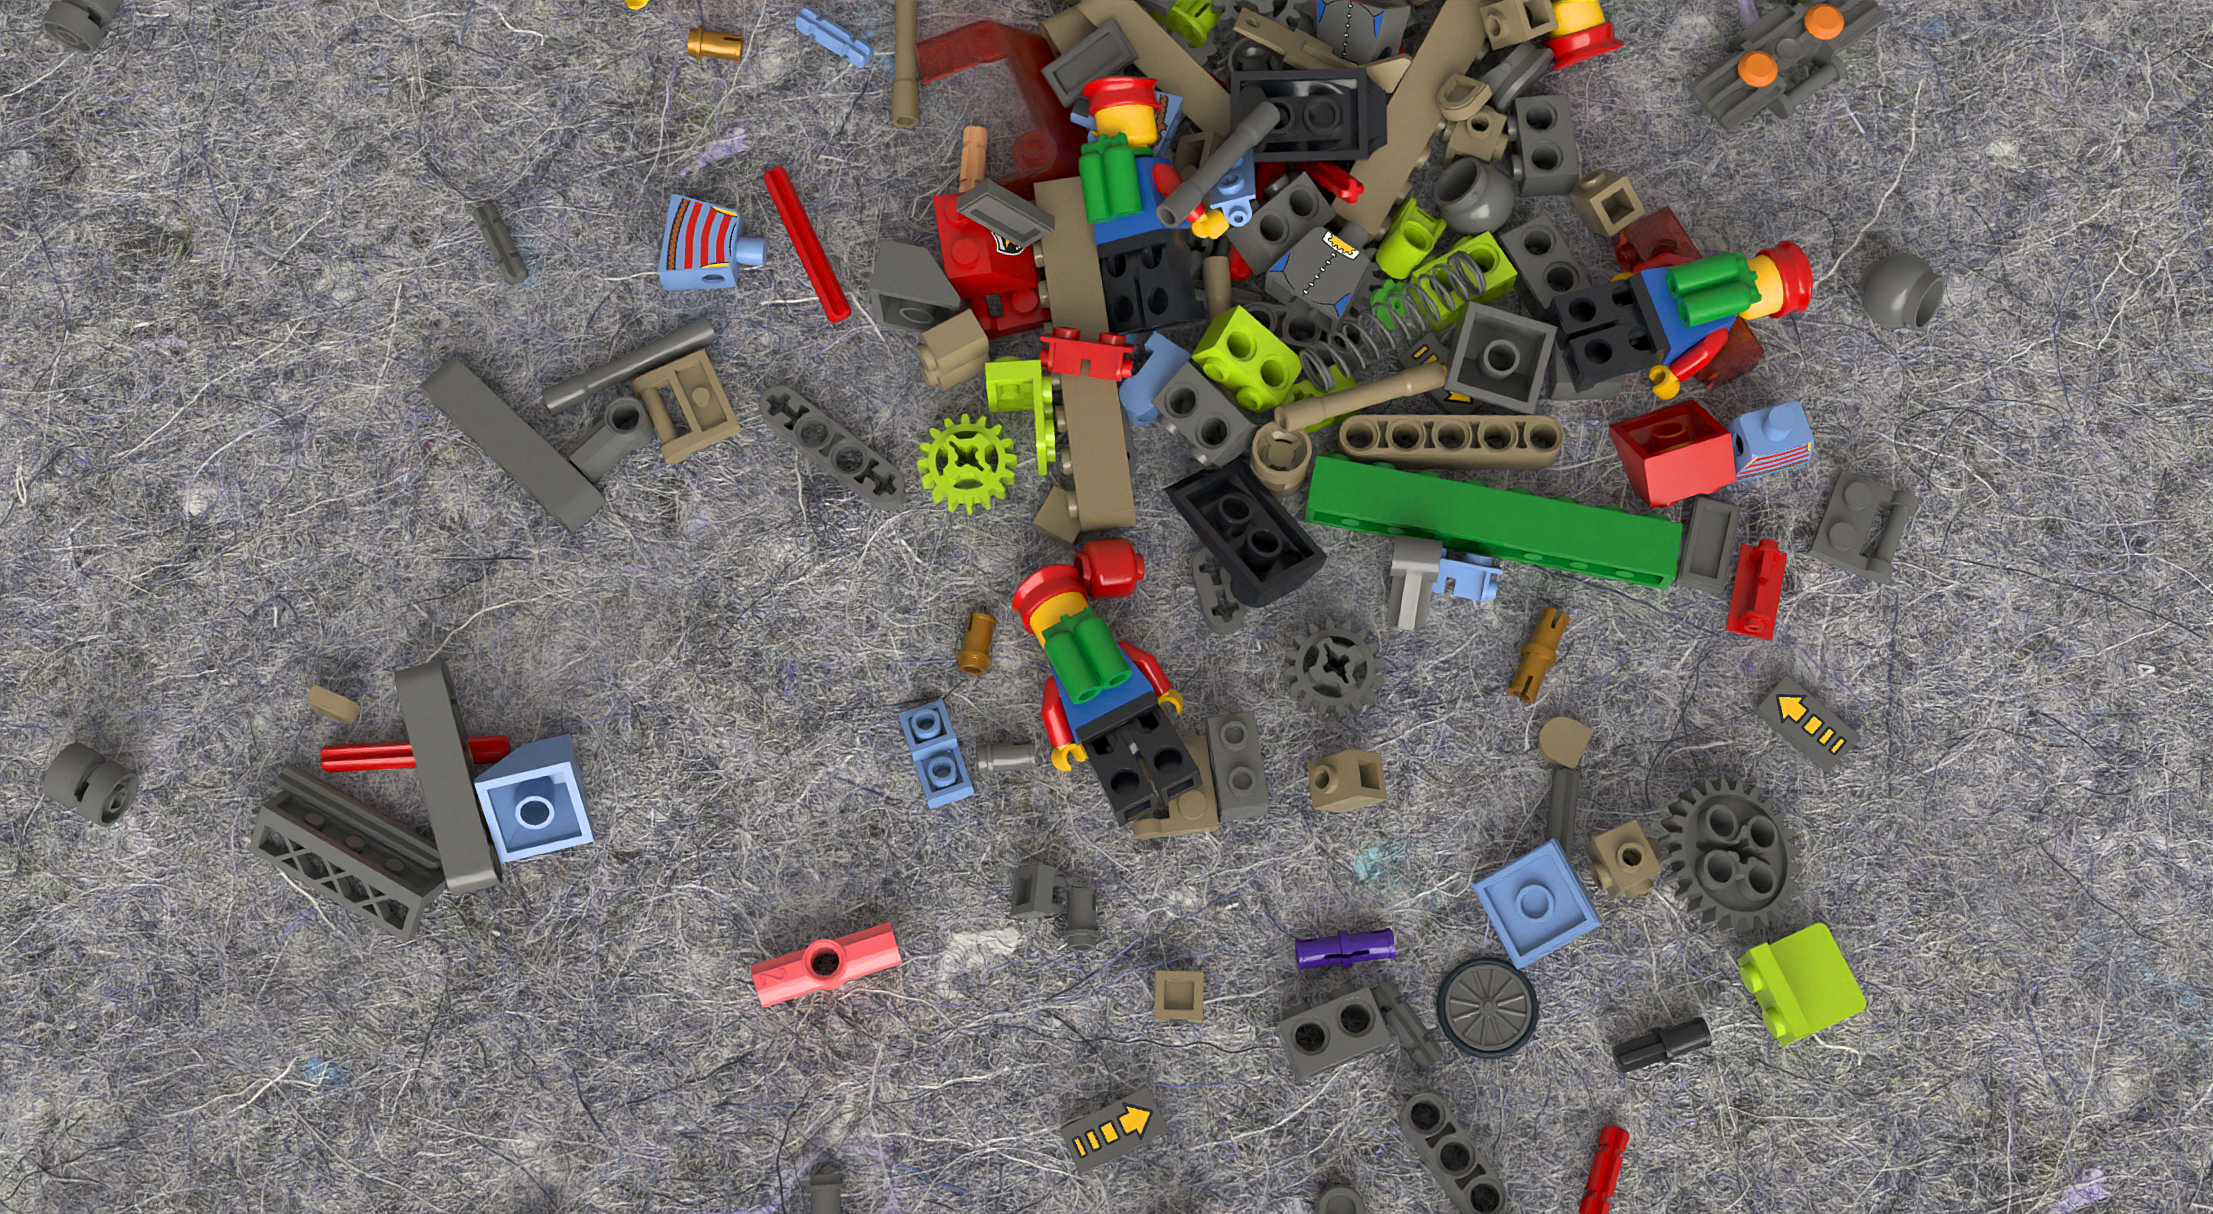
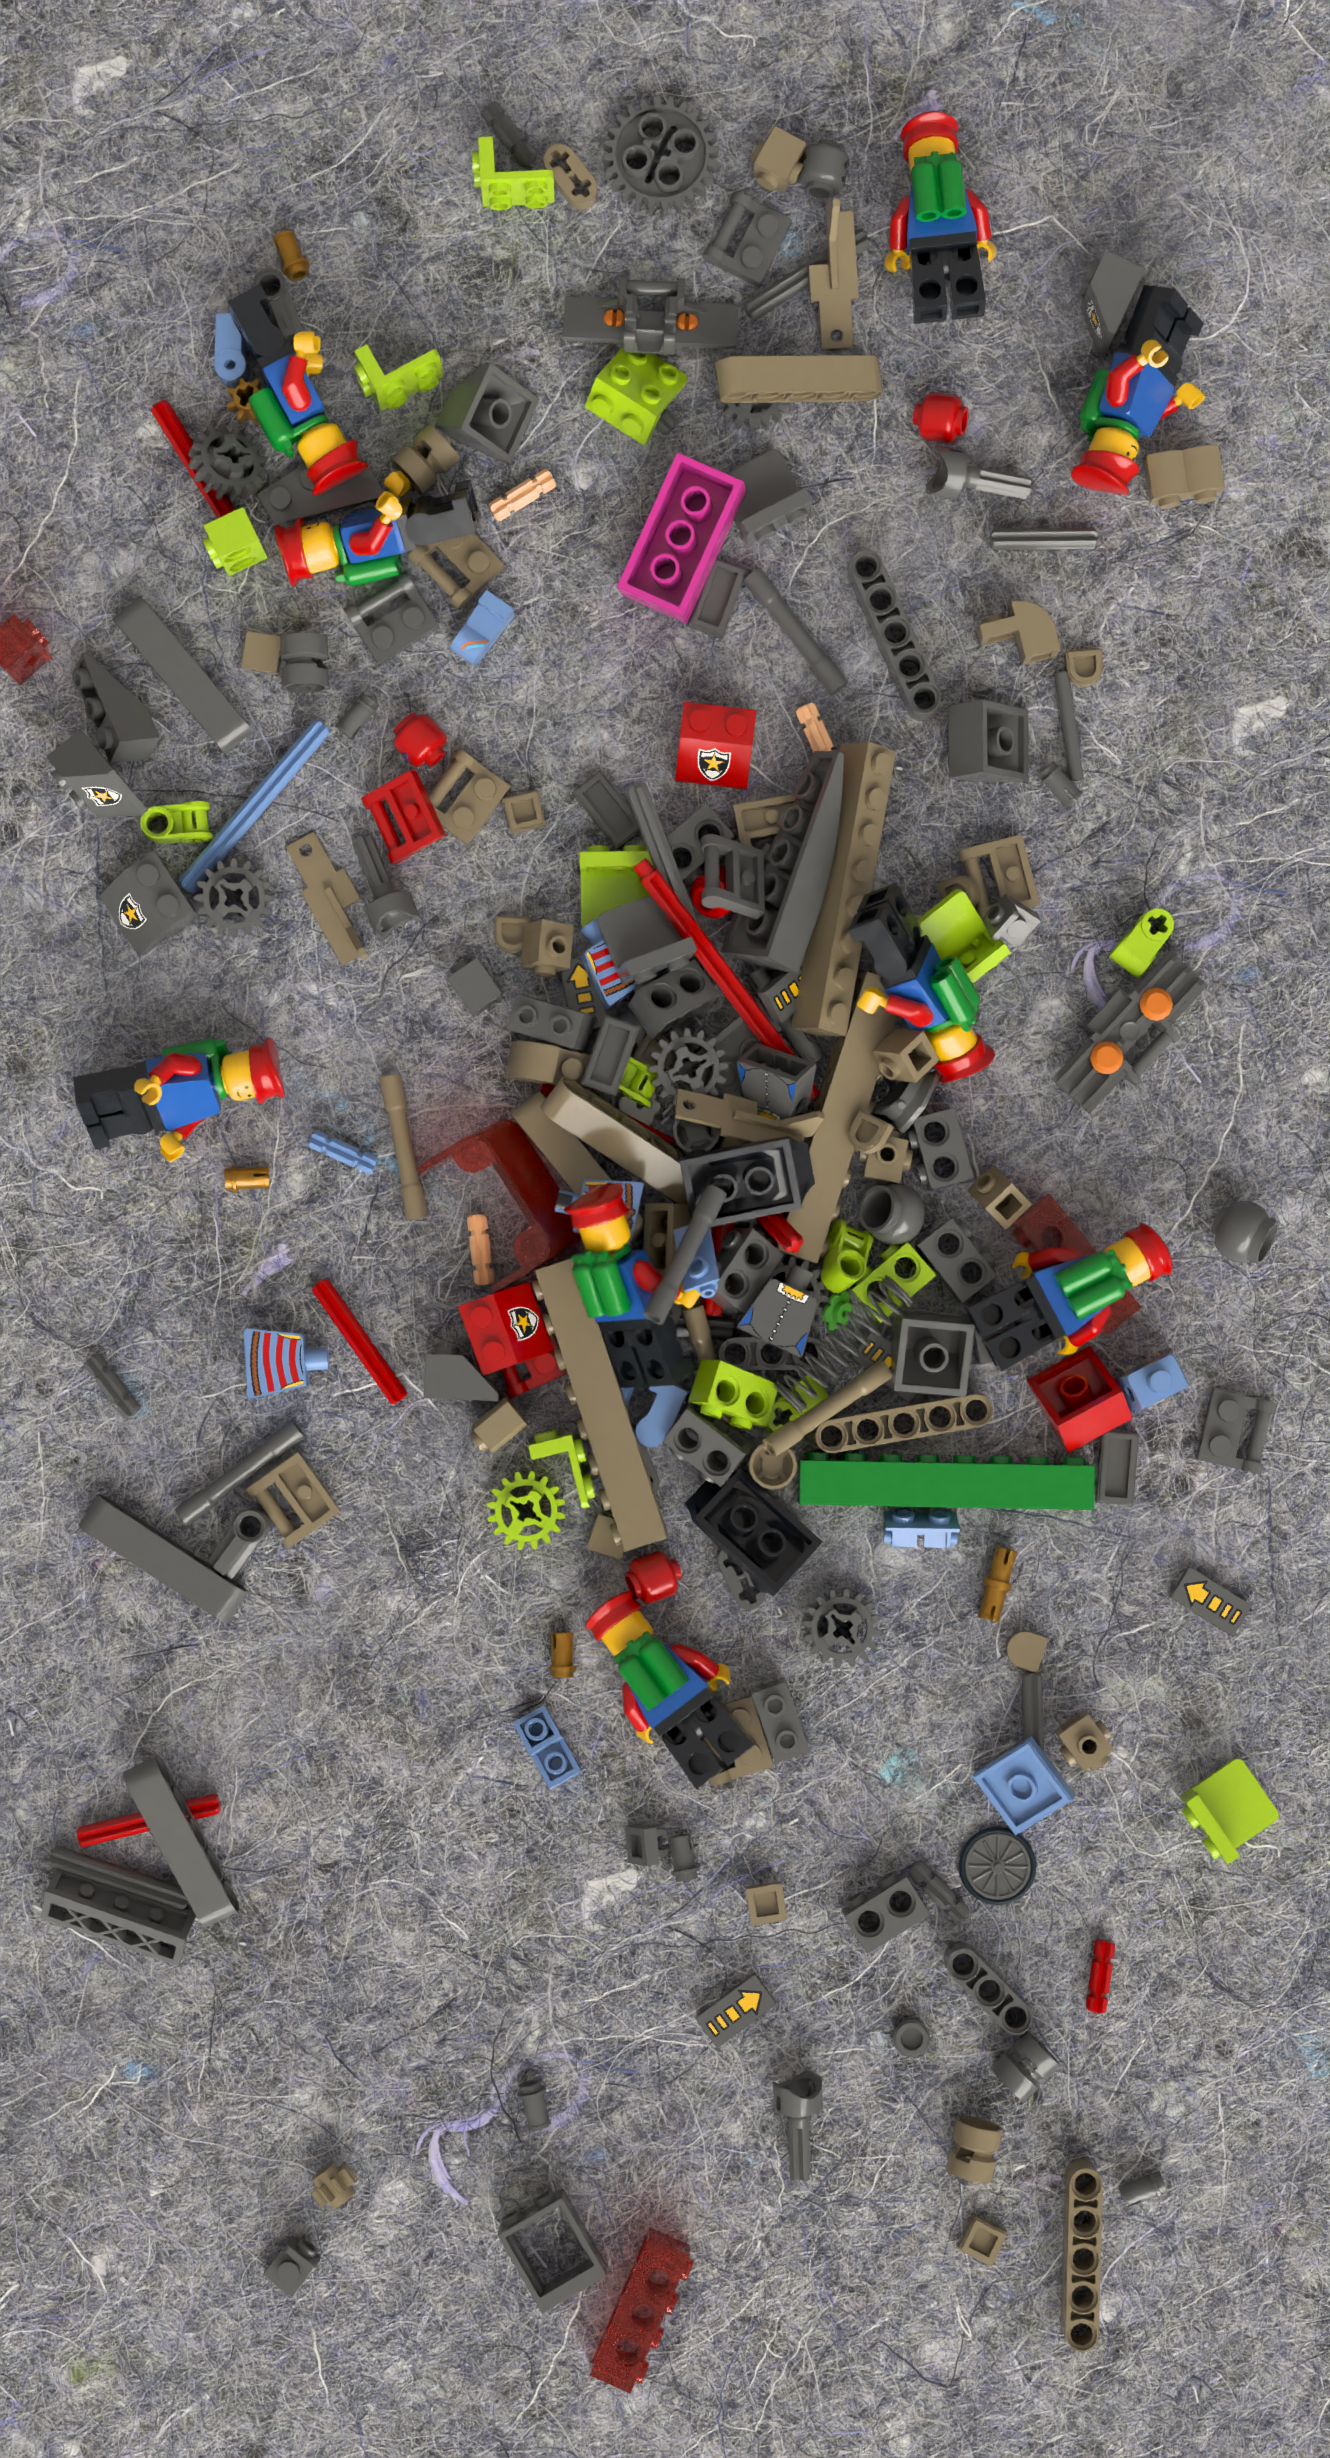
camera: 15 degrees left, 15 degrees up
dark tan tile [306,684,361,724] -> none
medium blue slope [474,733,594,864] -> none
coral piece [750,922,902,1008] -> none
dark grey beam [759,385,906,511] -> none
dark grey tile [956,179,1055,249] -> none
dark grey pin [976,739,1036,777] -> none
hinge [1039,326,1137,382] -> none
dark grey tile [1041,19,1140,108] -> none
dark purple pin [1295,928,1395,971] -> none
dark tan brick [1307,749,1387,813] -> none
piece [1386,534,1443,630] -> none
black axle [1612,1017,1712,1073] -> none
dark grey gear [1658,777,1802,935] -> none
red hinge [1725,539,1787,641] -> none

